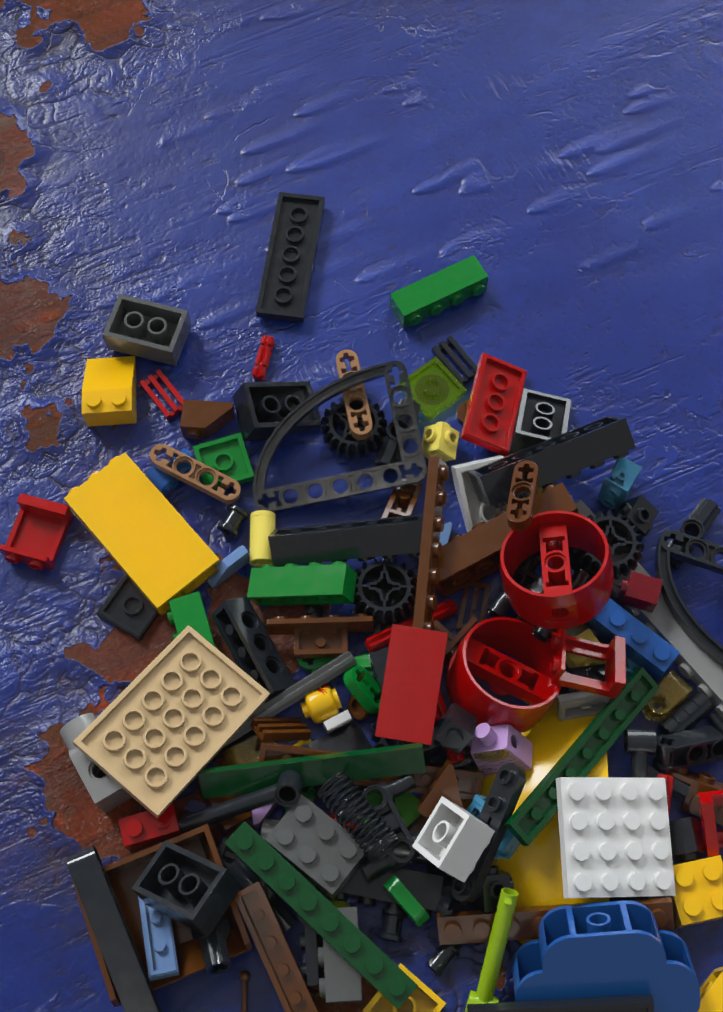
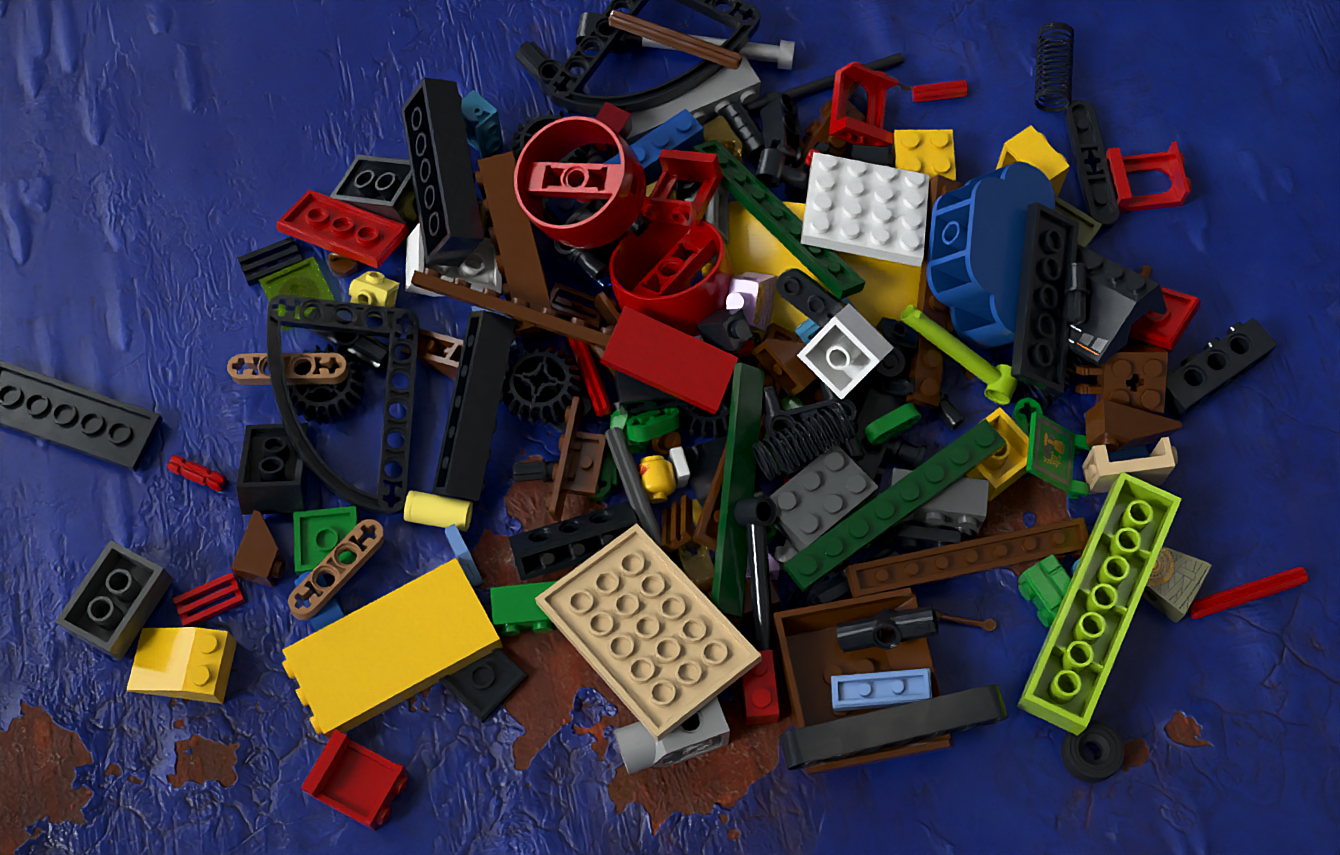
camera: 80 degrees left, 0 degrees up
black brick [131,840,242,937] -> none
black bush [217,504,249,538] -> none
green brick [247,561,357,606] -> none
green brick [390,255,488,328] -> none
reddish brown beam [506,460,539,531] -> none
black brick [616,495,659,536] -> none

